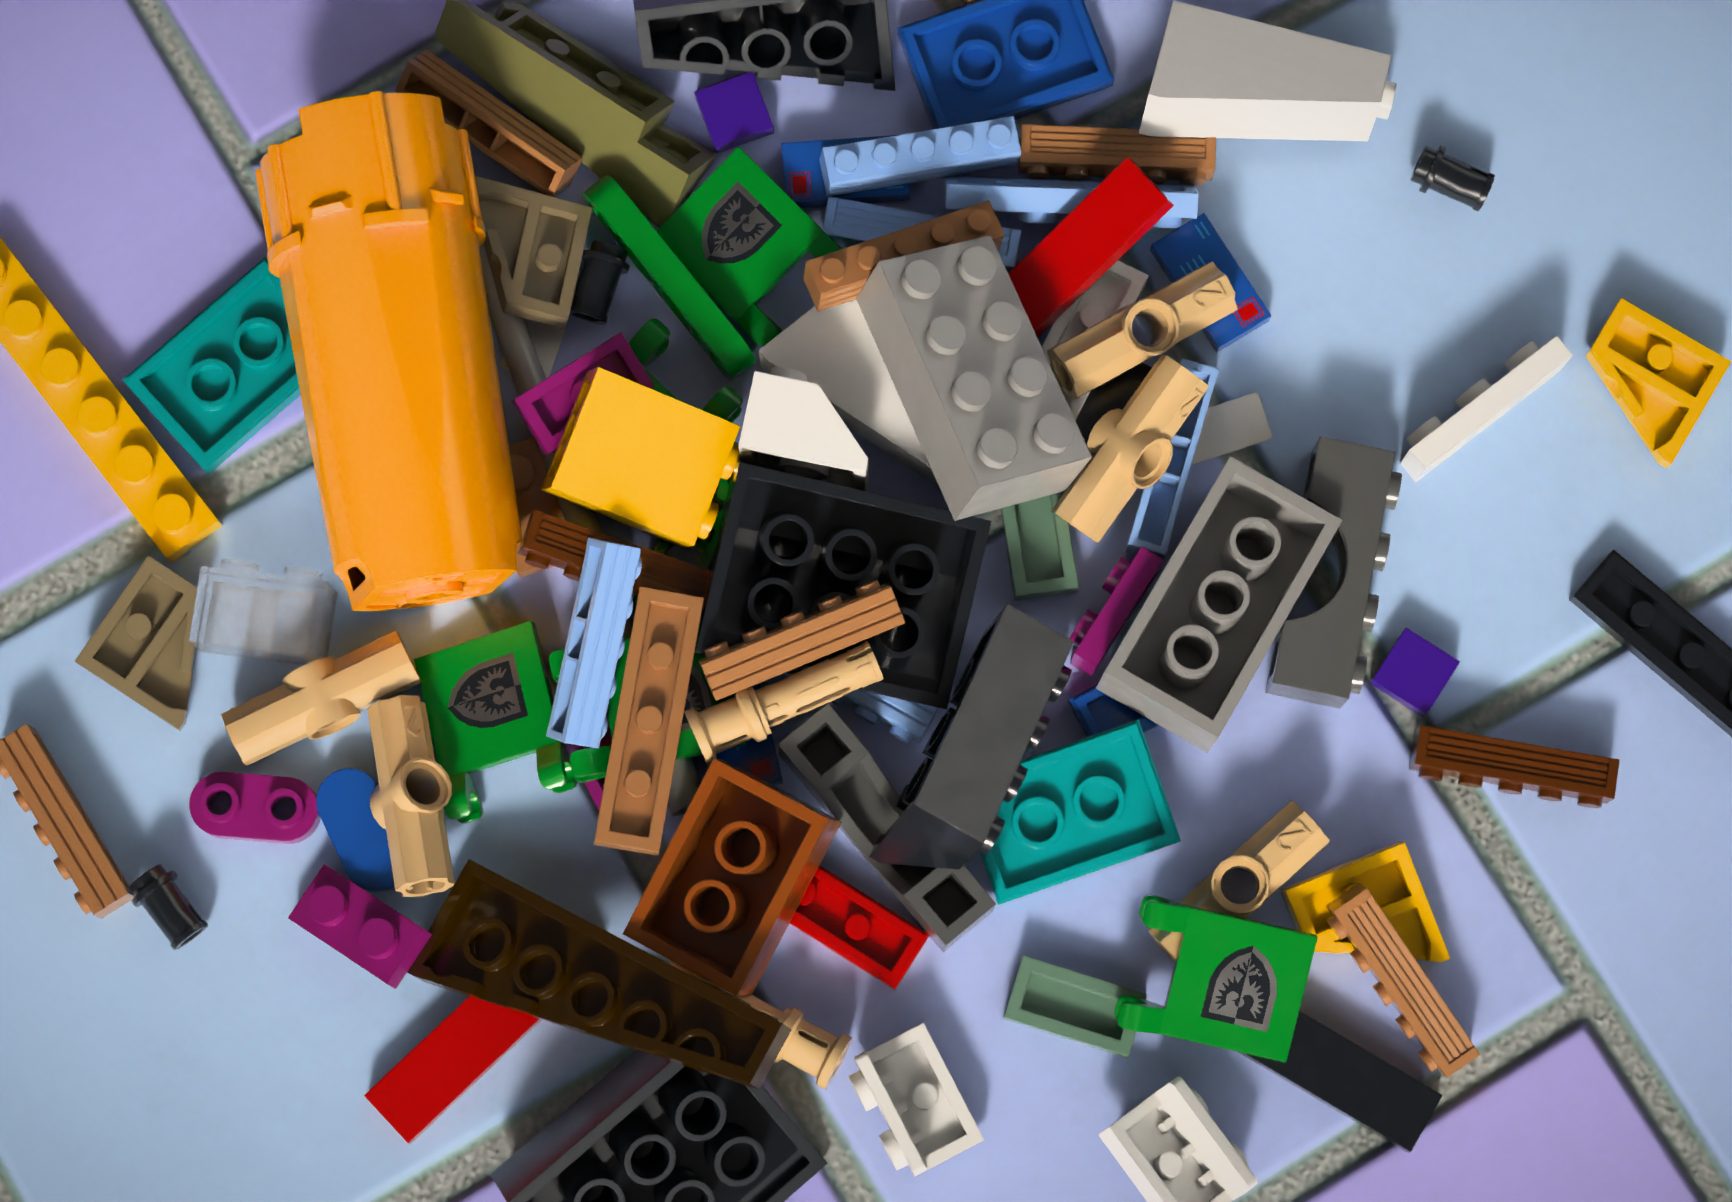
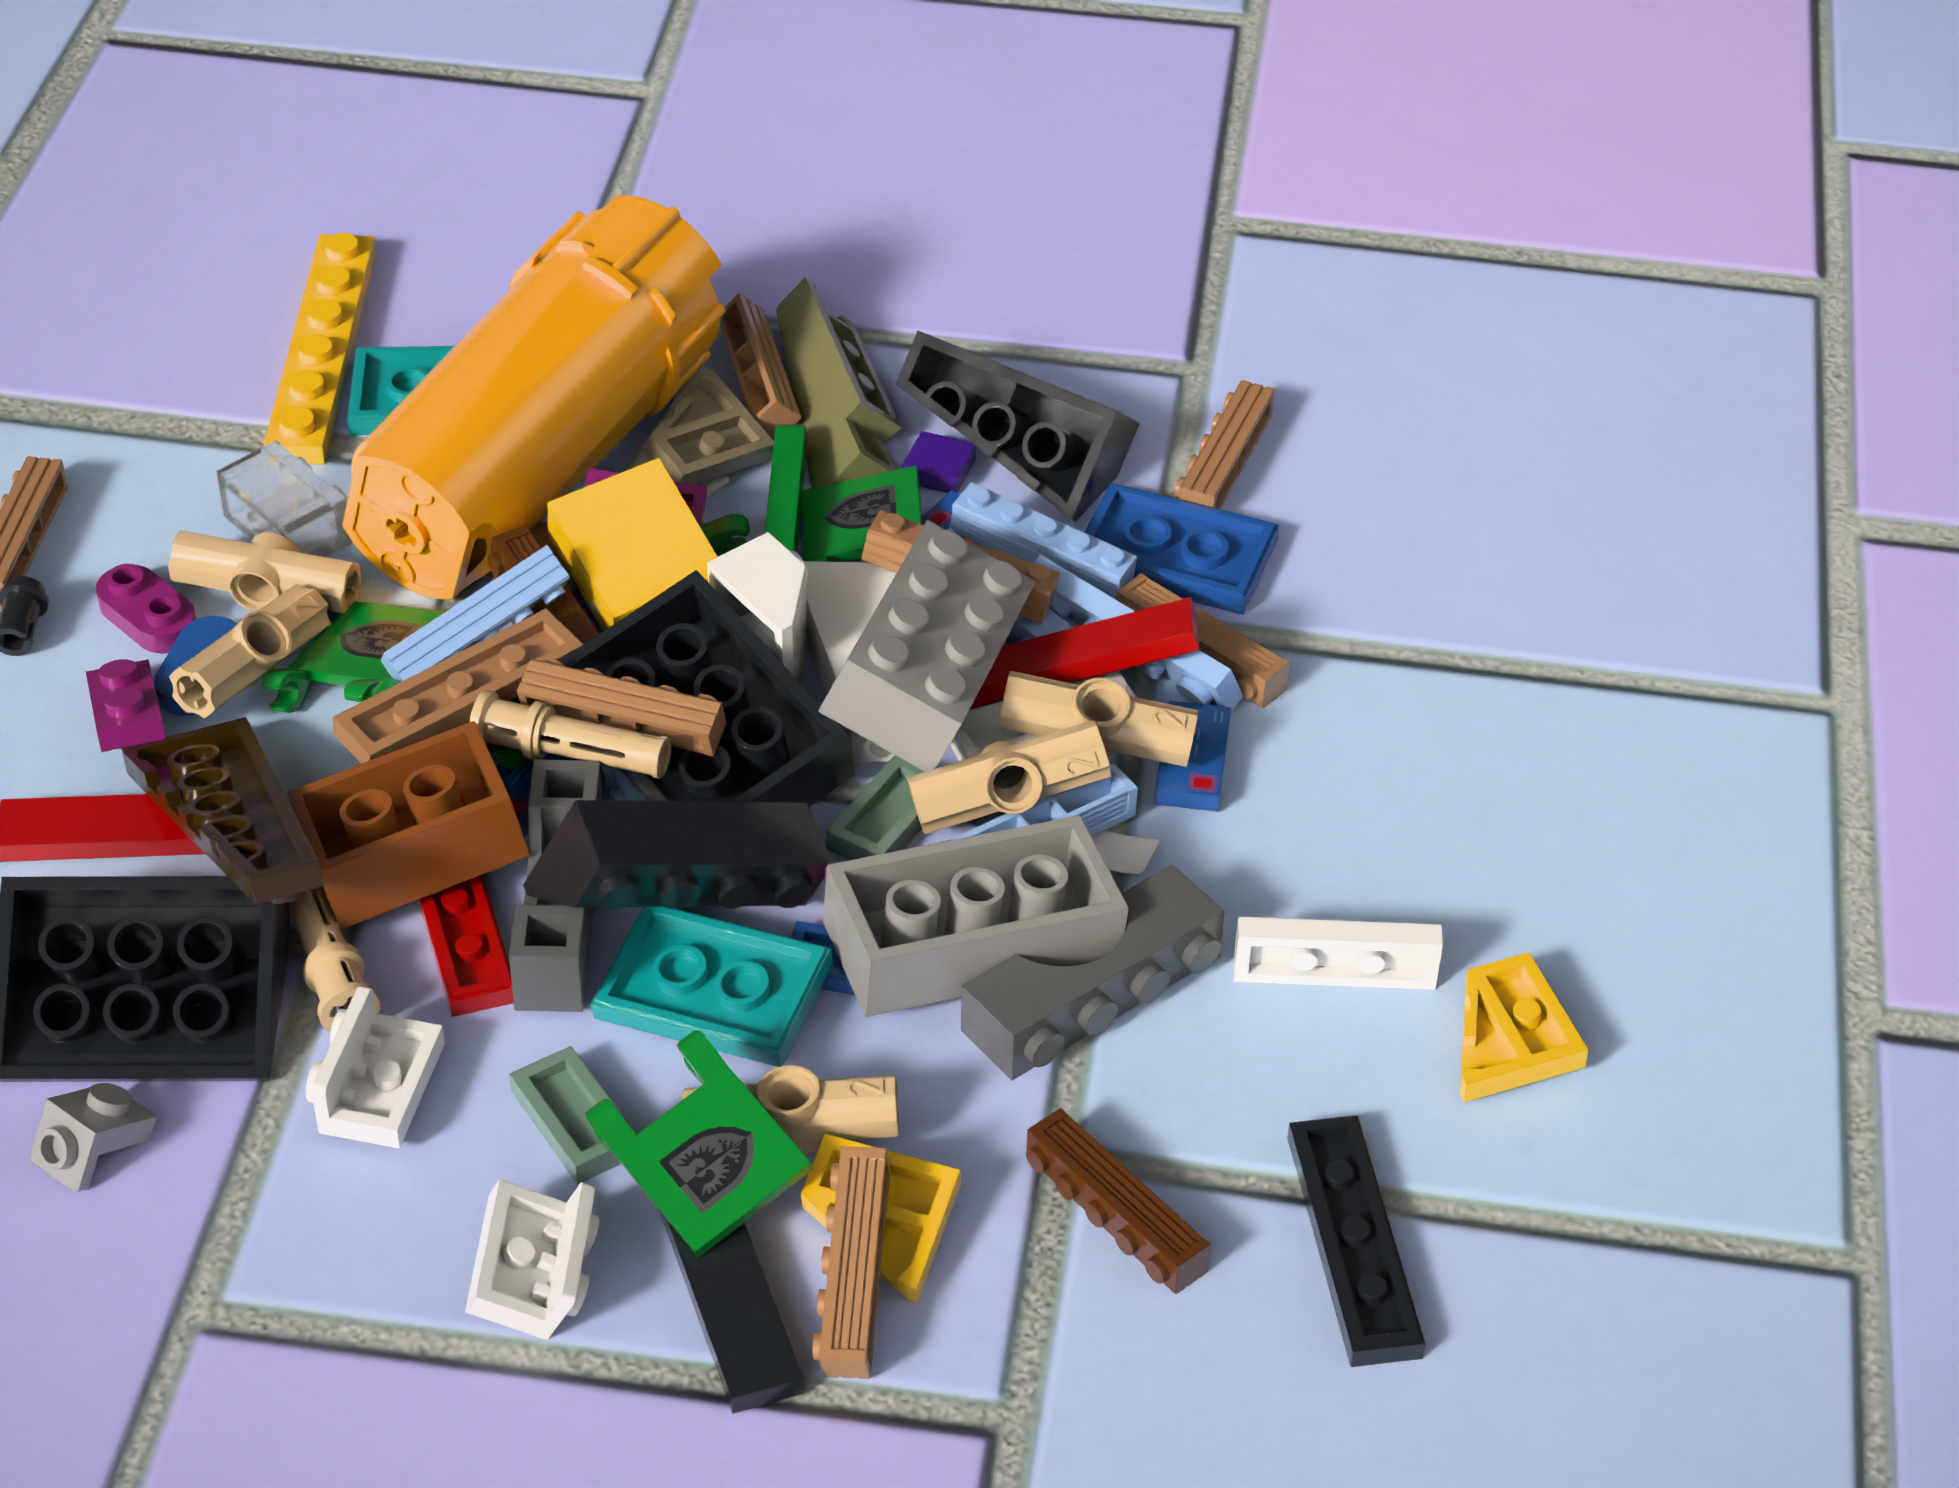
camera: 40 degrees right, 35 degrees down
dark tan wing [75,555,203,731] -> none
black pin [570,240,630,325] -> none
white slope [1139,0,1397,141] -> none
dark purple tile [1369,628,1460,718] -> none
black pin [1410,145,1495,212] -> none

